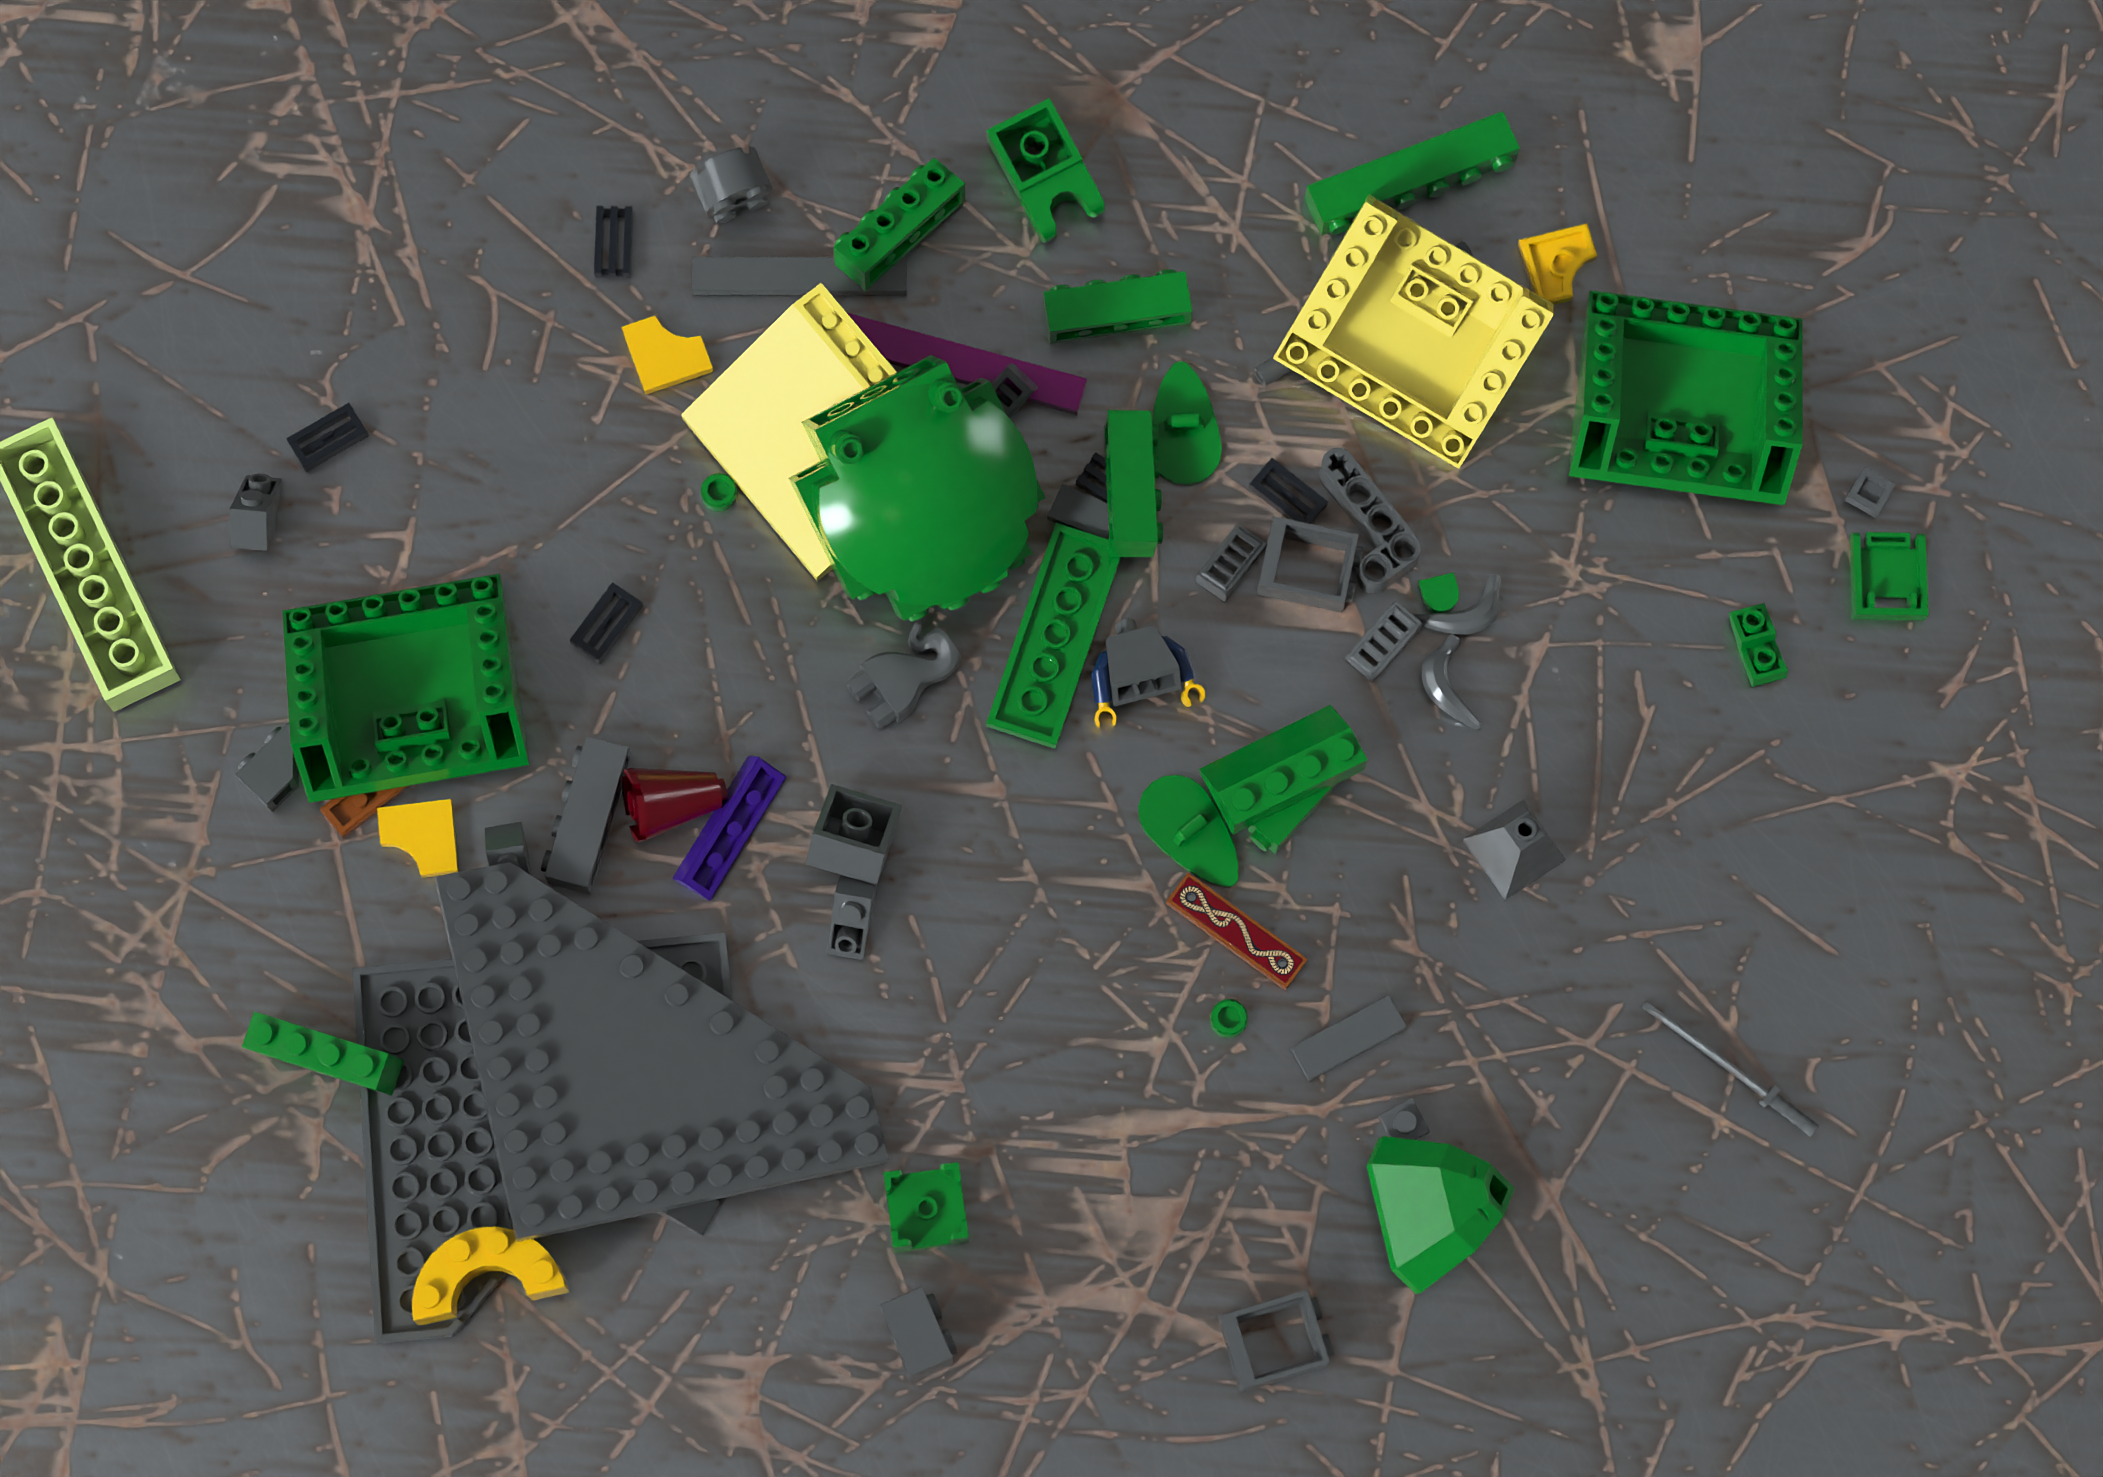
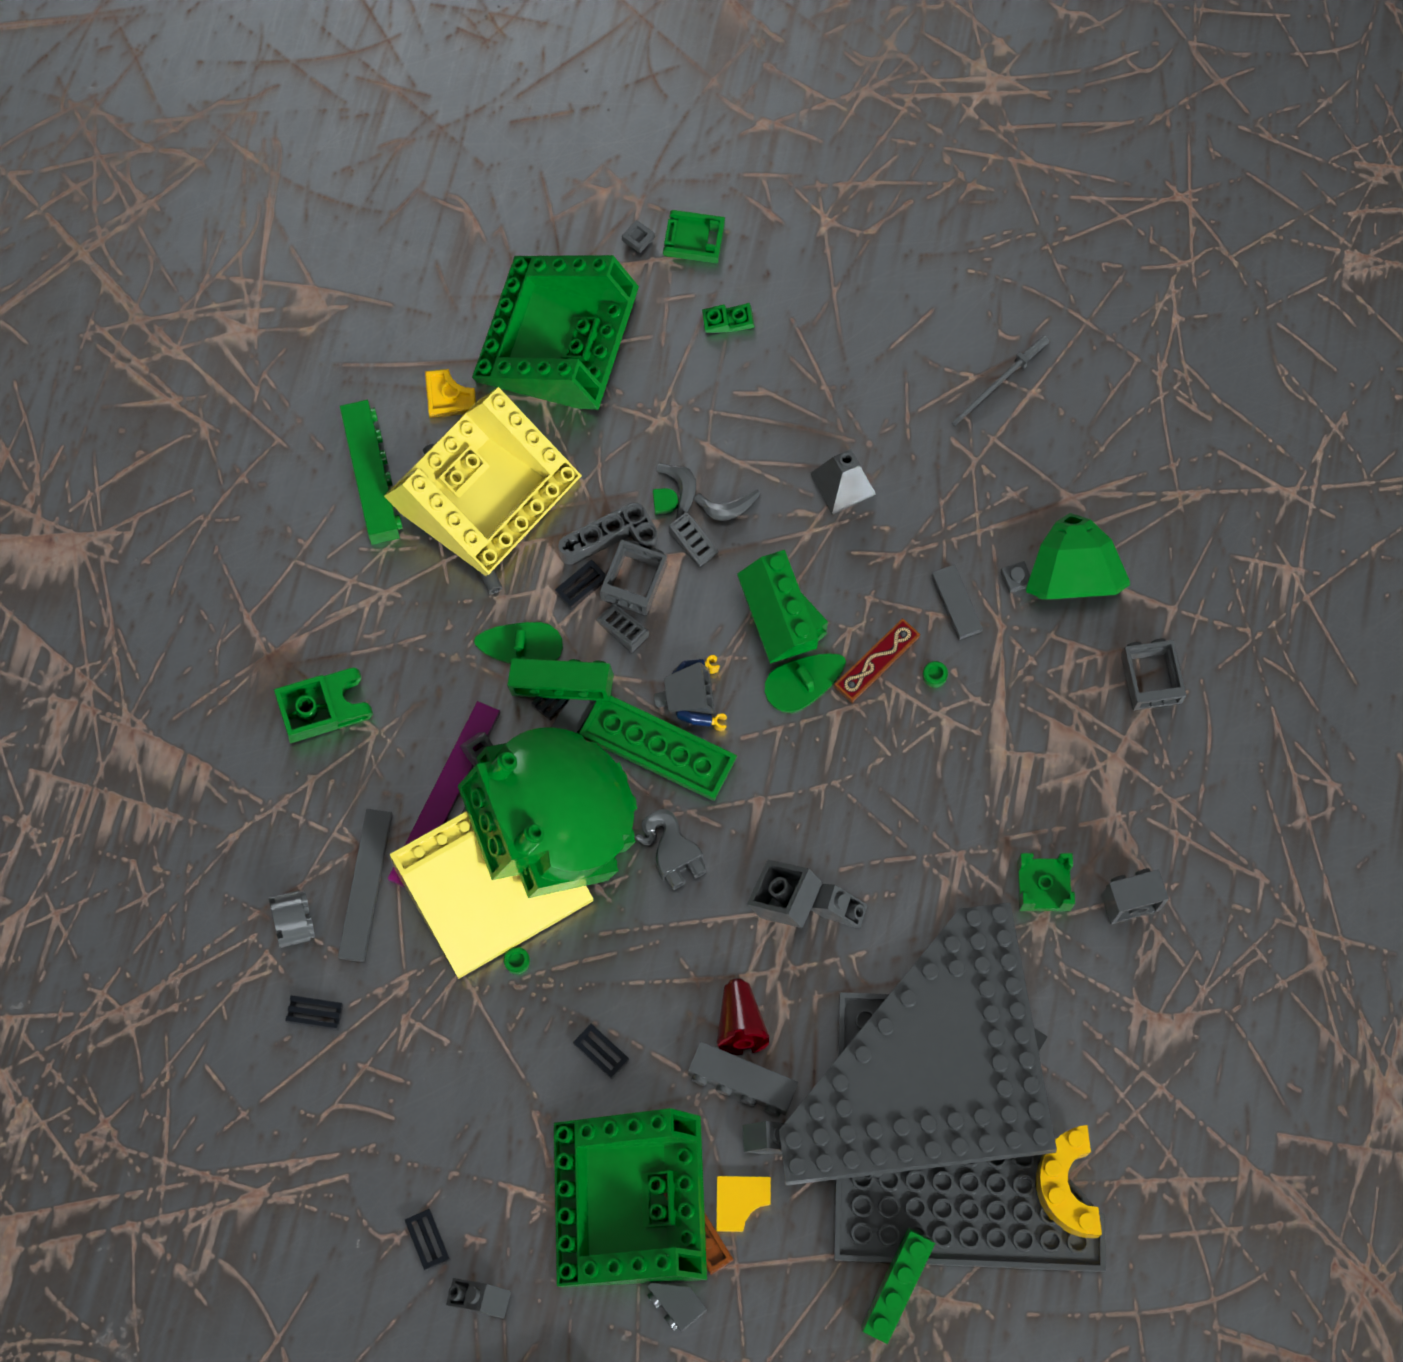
camera: 80 degrees left, 5 degrees down
yellow tile [621,316,713,395] -> none
dark purple slope [673,756,787,901] -> none
green brick [834,157,965,291] -> none
green brick [1043,269,1192,344] -> none

